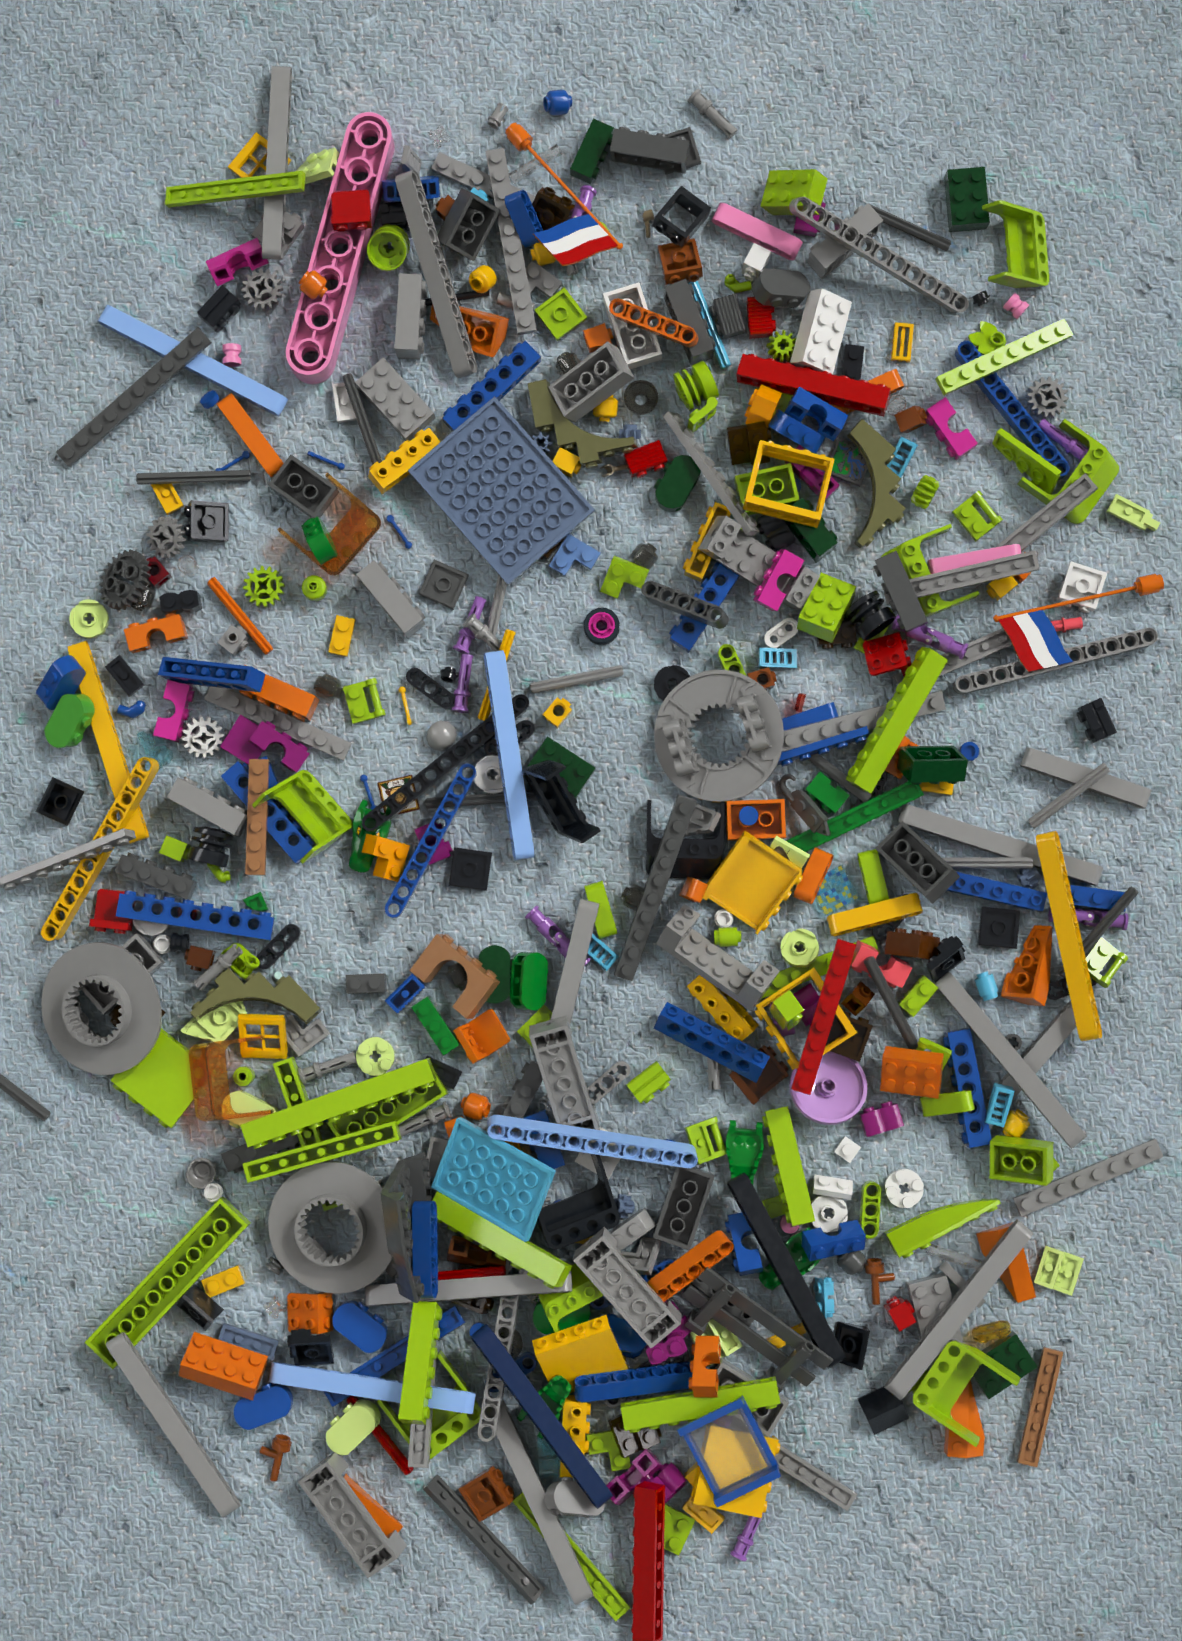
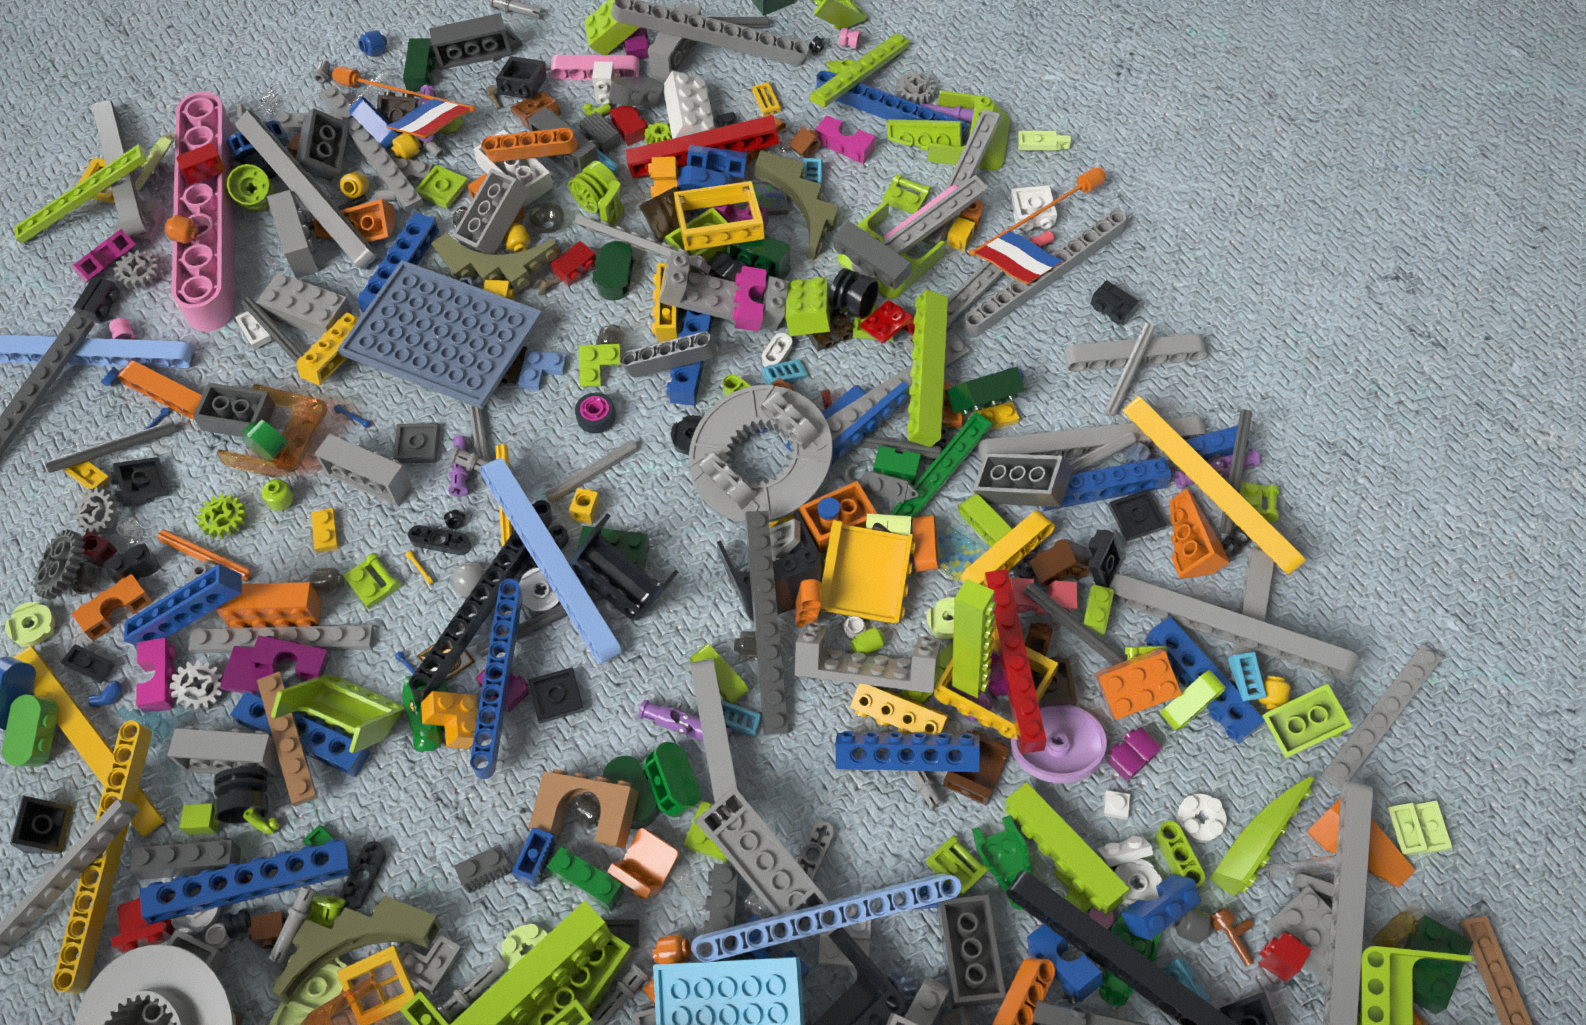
camera: 25 degrees left, 25 degrees down
blue hinge [307,451,345,470] -> none
medium lavender pin [452,654,473,713] -> none
lime brick [626,1061,671,1104] -> none
medium lavender piece [892,615,969,660] -> none
lime gear [911,475,940,509] -> none
medium azure brick [975,971,999,1001] -> none

